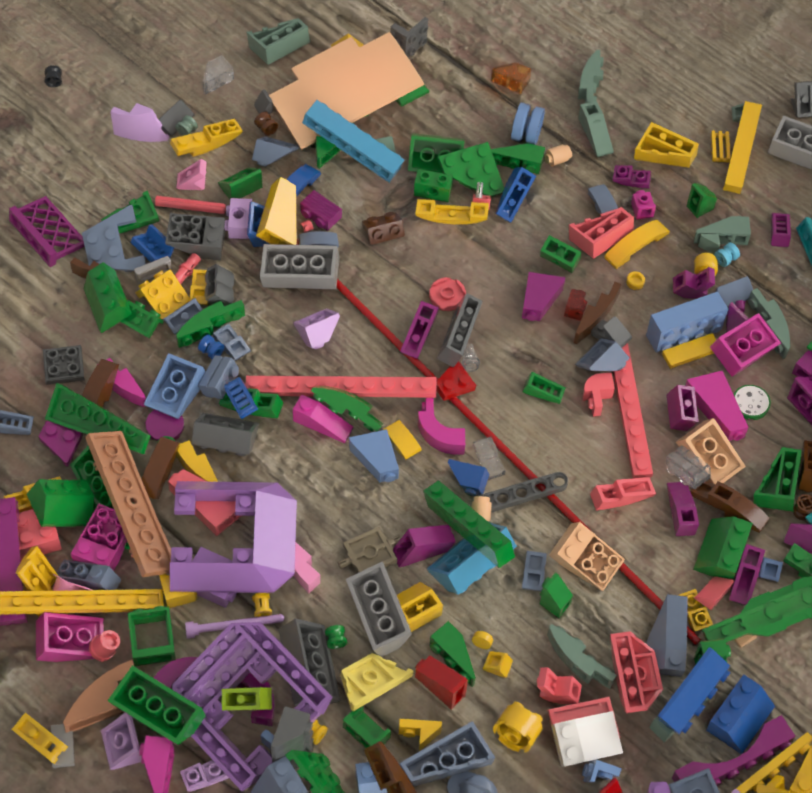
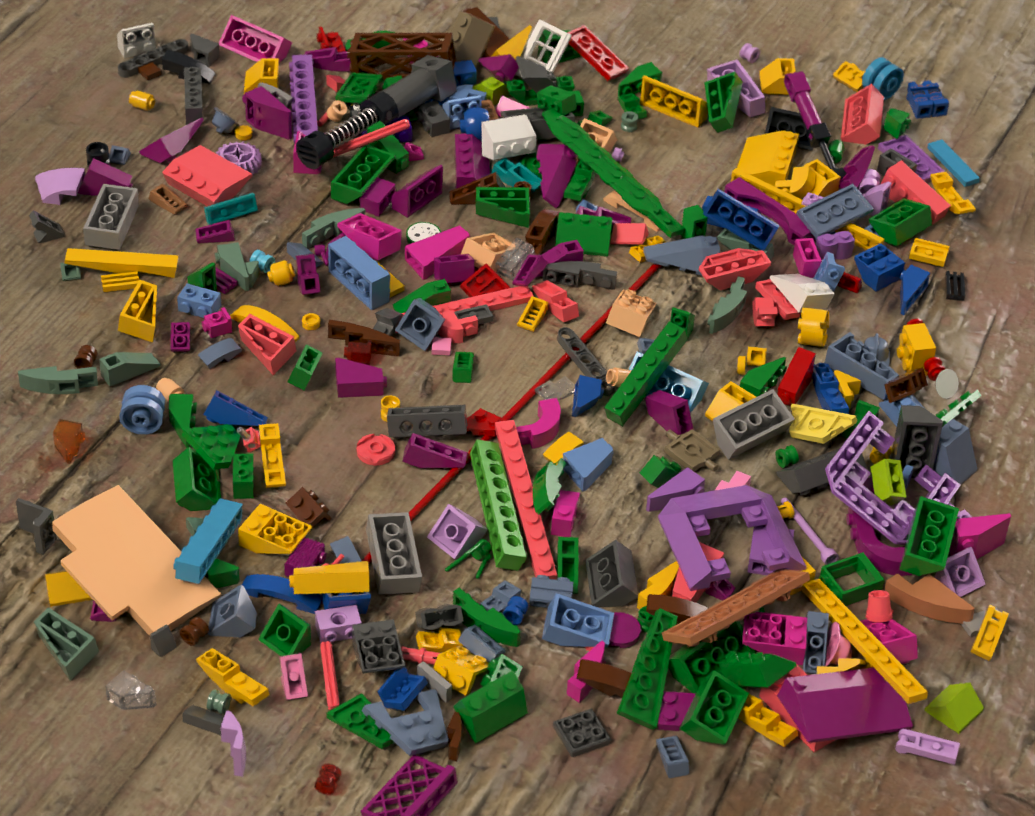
camera: 105 degrees left, 15 degrees down
blue slope [224,377,258,419] -> none
none -> reddish brown wheel [74,345,98,369]
none -> medium blue brick [177,284,221,318]
none -> magenta tile [216,267,238,294]
none -> yellow slope [238,504,312,554]
none -> clear red wheel [314,764,342,795]
none -> yellow wheel [381,395,400,422]
none -> green slope [393,279,451,313]
none -> bright pink tile [431,337,451,355]
none -> green plant [445,539,492,579]
none -> dark grey plate [454,304,493,325]
none -> red wing [460,263,510,297]
none -> bright green brick [470,439,527,571]
none -> magenta slope [512,254,548,286]
none -> yellow slope [517,296,549,332]
none -> dark grey slope [542,261,617,290]
none -> green slope [639,455,682,488]
none -> medium lavender slope [646,467,705,512]
none -> green slope [679,670,749,744]
none -> magenta slope [705,579,736,601]
none -> dark pink brick [793,238,822,278]
none -> blue slope [812,363,849,414]

